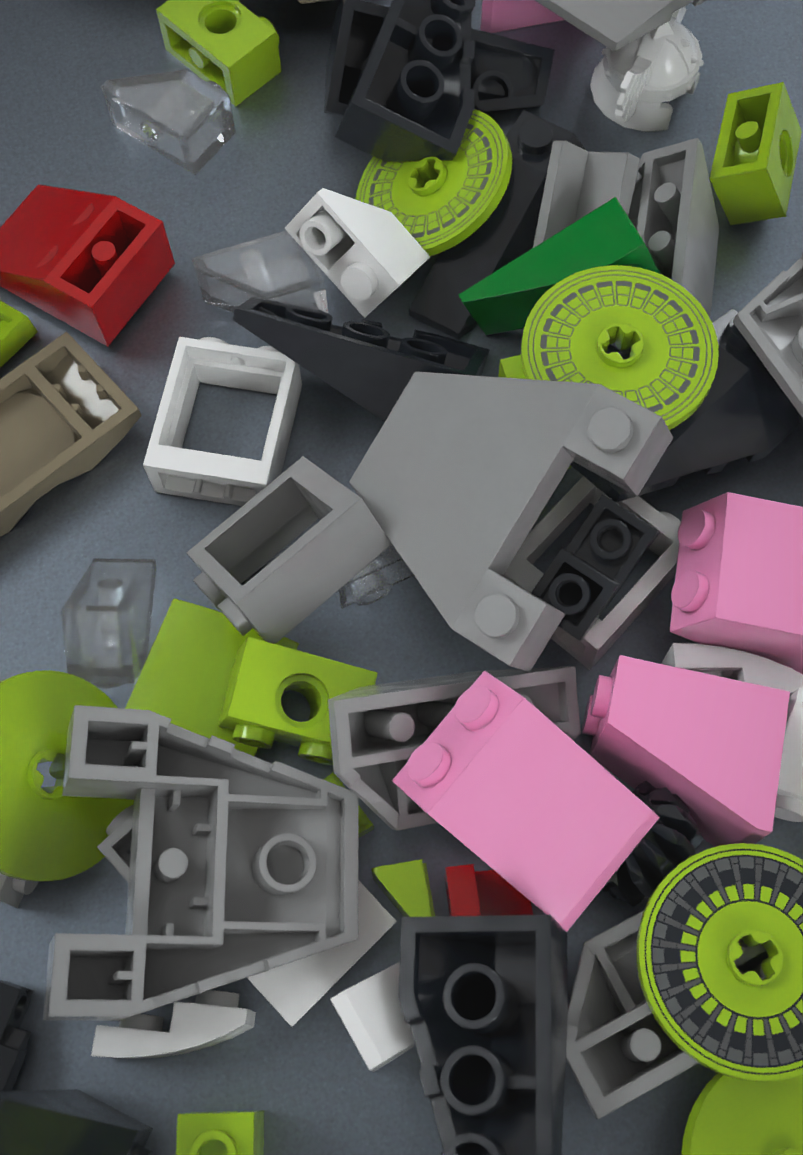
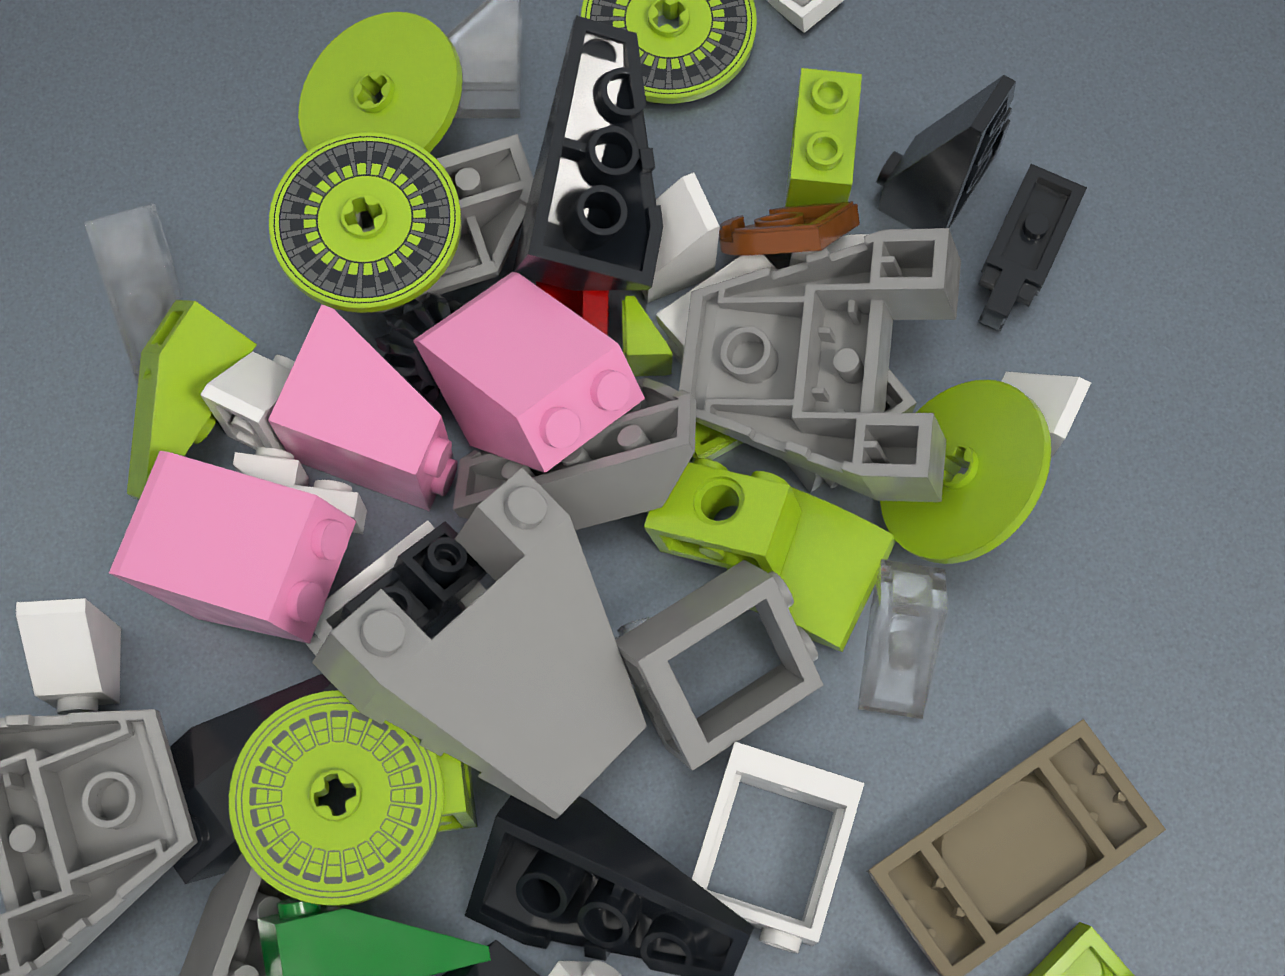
camera: 175 degrees left, 5 degrees up
none -> dark orange tile [719,201,860,255]

